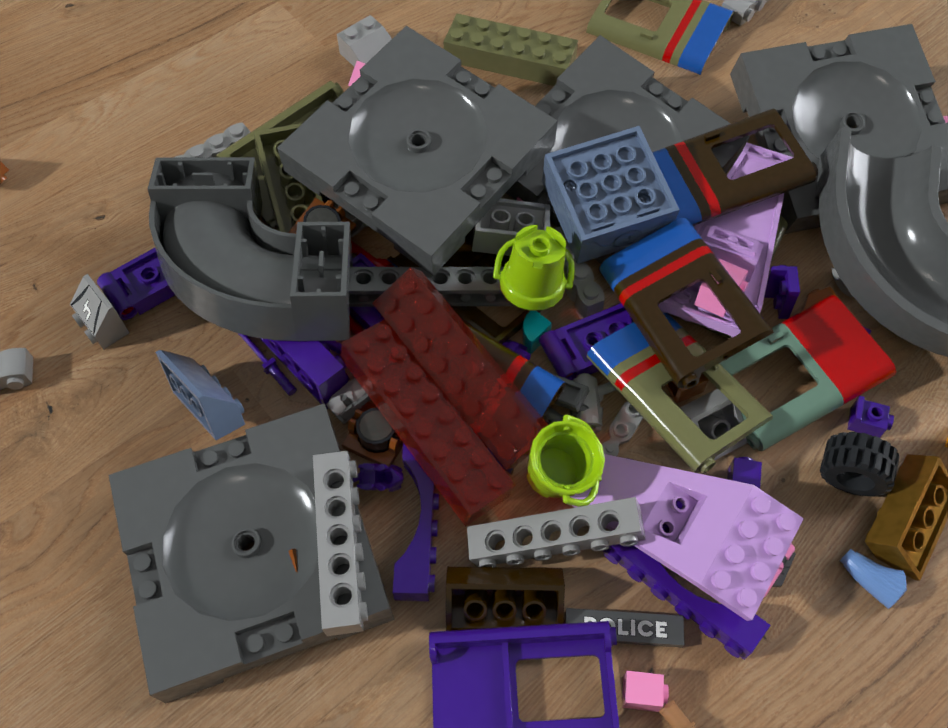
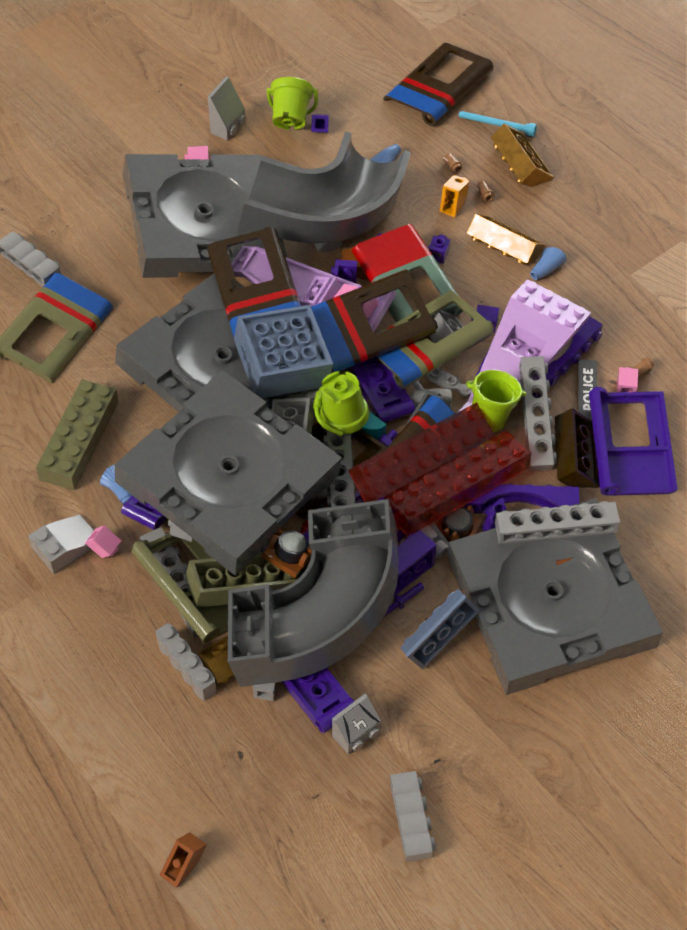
camera: 90 degrees left, 5 degrees down
black tyre [820,432,900,497] -> none

